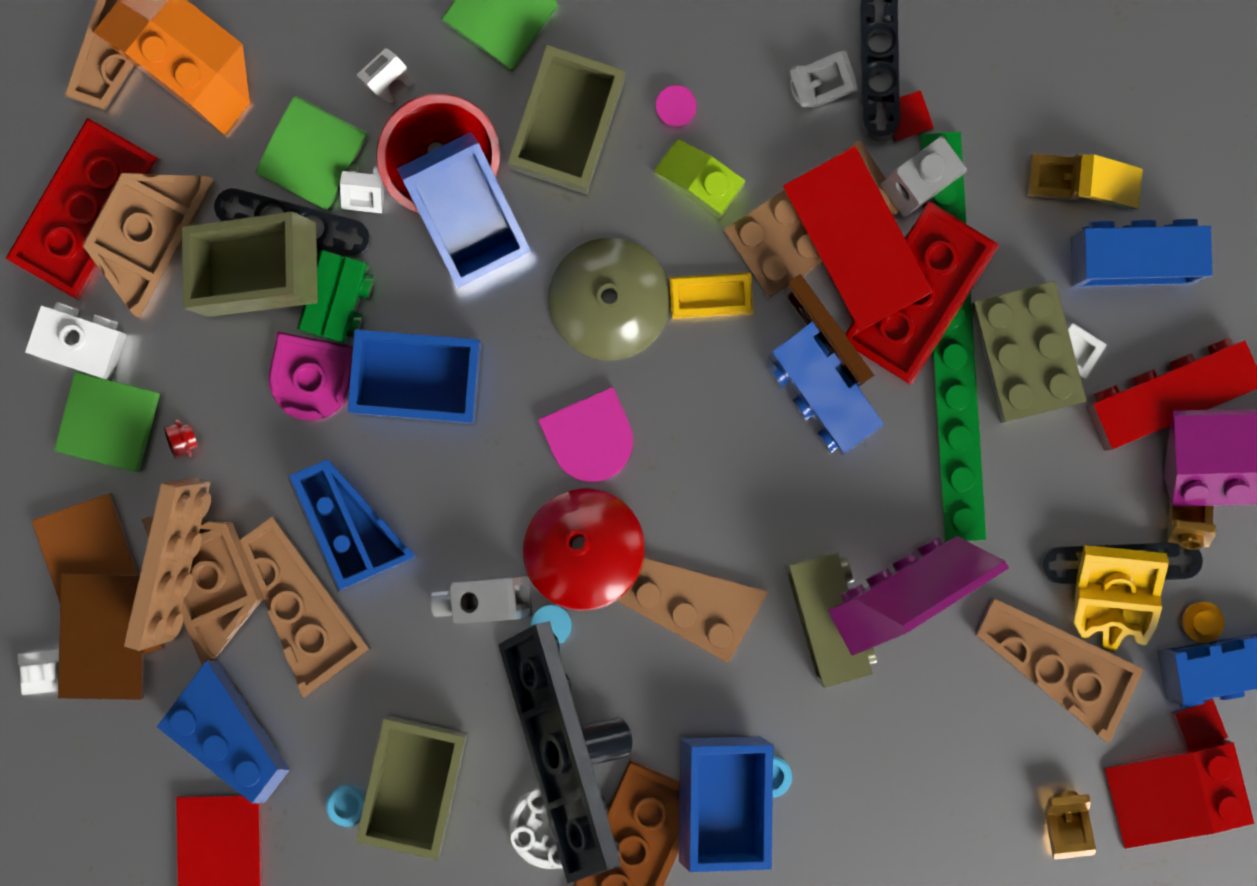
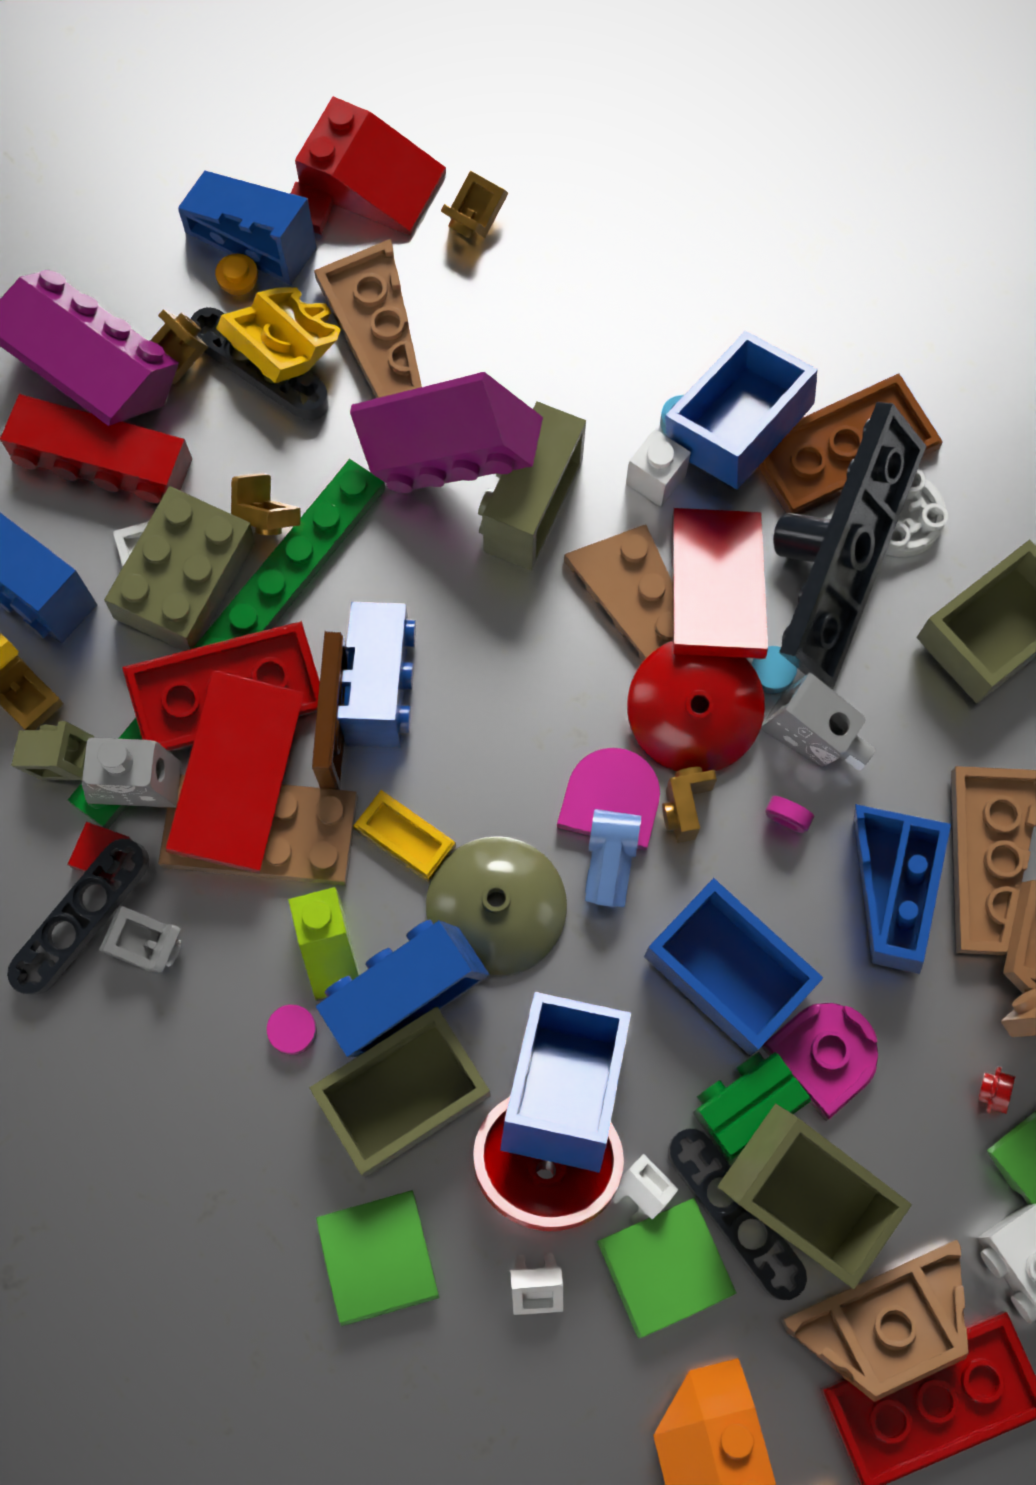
camera: 145 degrees left, 15 degrees down
none -> olive brick [11,721,94,780]
none -> pearl gold bracket [231,473,301,535]
none -> blue piece [316,920,490,1057]
none -> medium blue piece [585,809,642,907]
none -> white brick [626,428,691,508]
none -> pearl gold bracket [662,767,717,843]
none -> tile [672,508,768,659]
none -> dark pink tile [765,796,815,833]

